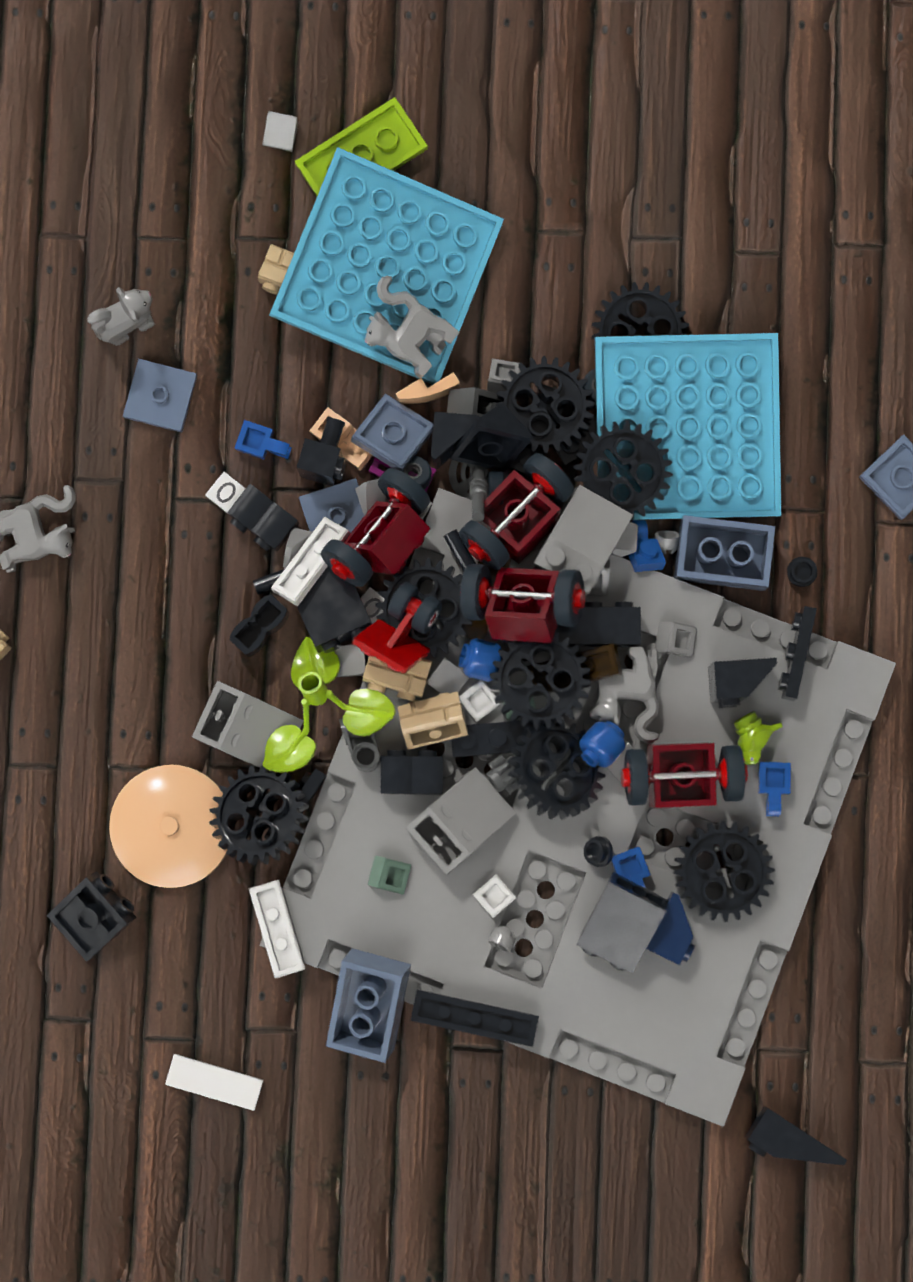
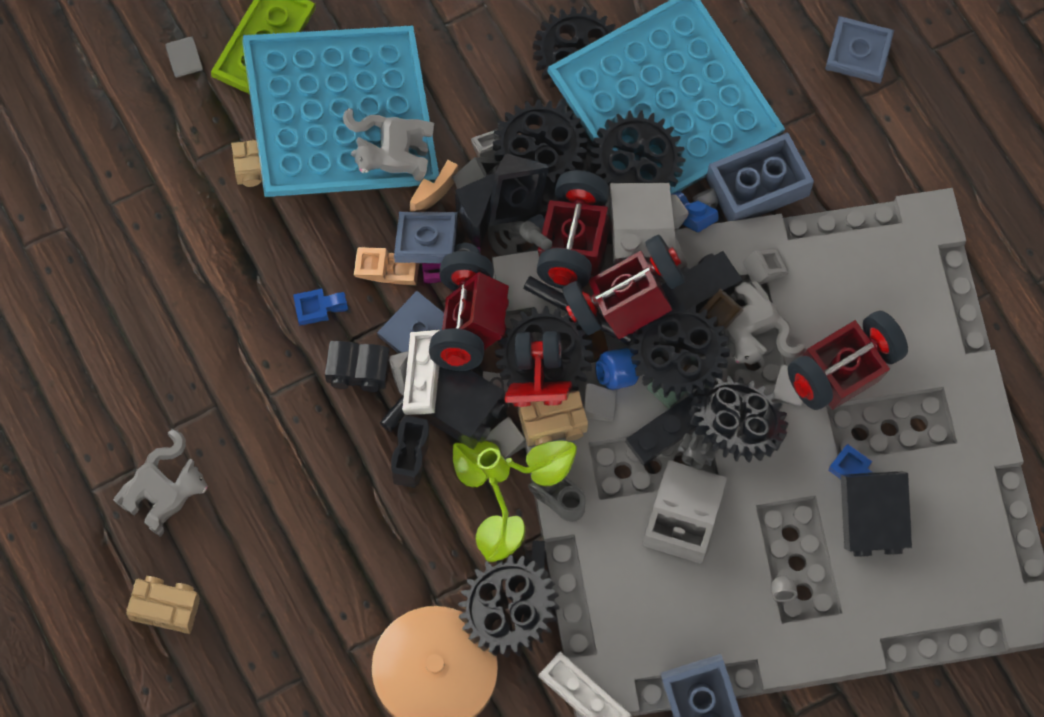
camera: 35 degrees left, 15 degrees down
light grey animal [87,287,155,346] -> none
sand blue plate [123,358,198,433] -> none
light grey slope [192,681,304,768] -> none
white tile [205,472,246,514] -> none
black brick [296,417,347,486] -> none
light grey slope [355,479,389,516] -> none
sand green slope [368,855,412,895] -> none
black brick [381,750,443,795] -> none
tan brick [397,691,468,750] -> none
black plate [410,989,539,1047] -> none
white tile [459,680,501,722] -> none
white tile [473,875,516,918] -> none
blue head [580,721,626,768] -> none
black plate [583,836,613,867] -> none
dark blue slope [646,892,695,965] -> none
black gear [673,821,775,922] -> none
black slope [708,658,777,709] -> none
lime animal [733,711,783,766] -> none
blue plate [758,762,791,817] -> none
black plate [778,606,817,701] -> none
black plate [787,557,818,587] -> none

